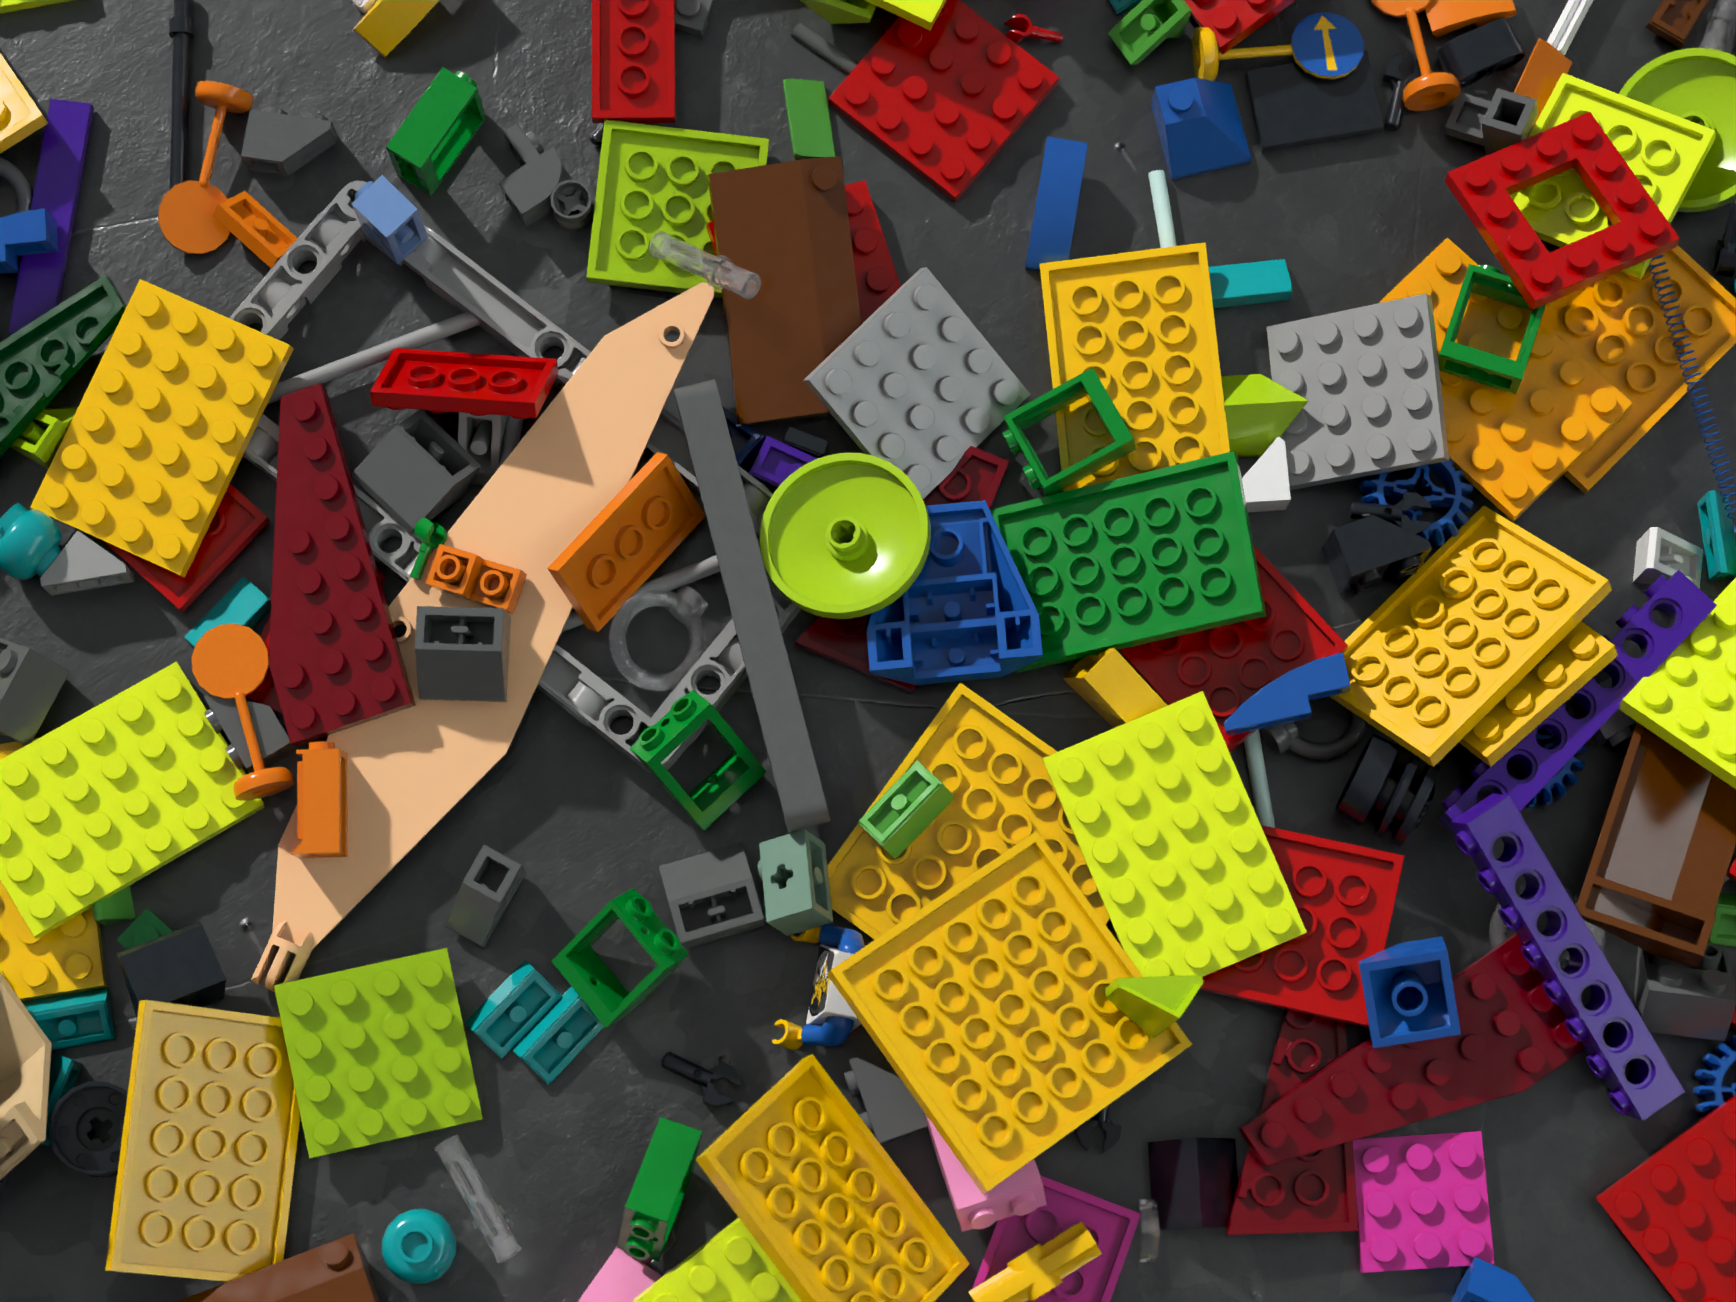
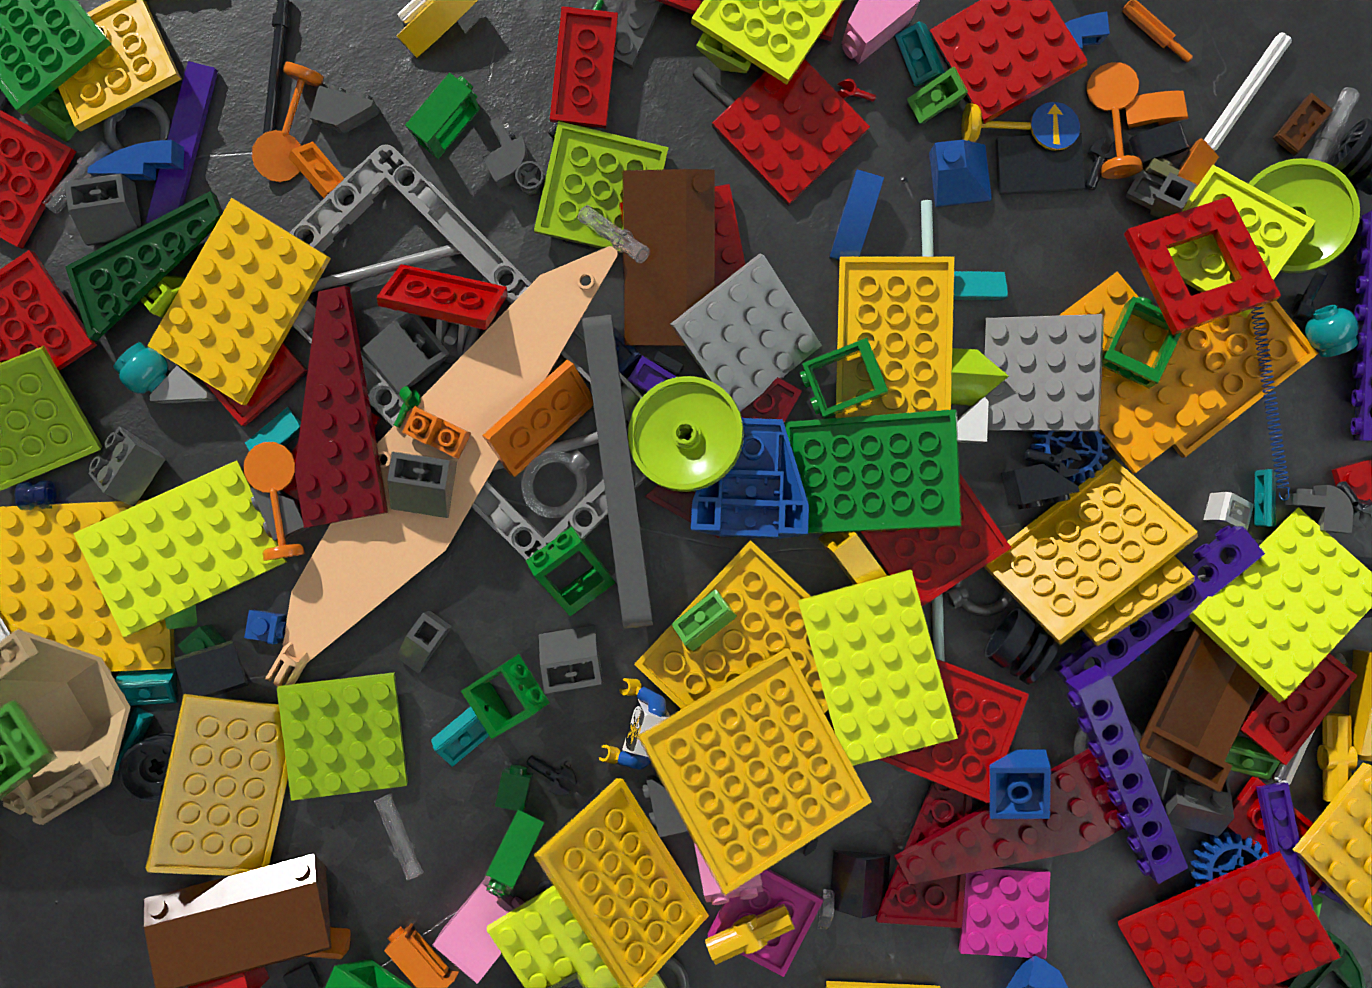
camera: 10 degrees right, 10 degrees up
orange window [291,742,348,858] -> none
medium blue brick [352,175,428,265] -> none
teal piece [382,1209,456,1284] -> none
teal slope [465,961,562,1059] -> none
sand green brick [758,829,833,936] -> none
bright green slope [783,79,835,161] -> none
lime slope [1105,975,1203,1039] -> none
blue slope [1224,652,1350,736] -> none
none -> blue bracket [244,610,286,645]
none -> dark green brick [495,765,533,812]
none -> olive plate [1143,158,1180,181]

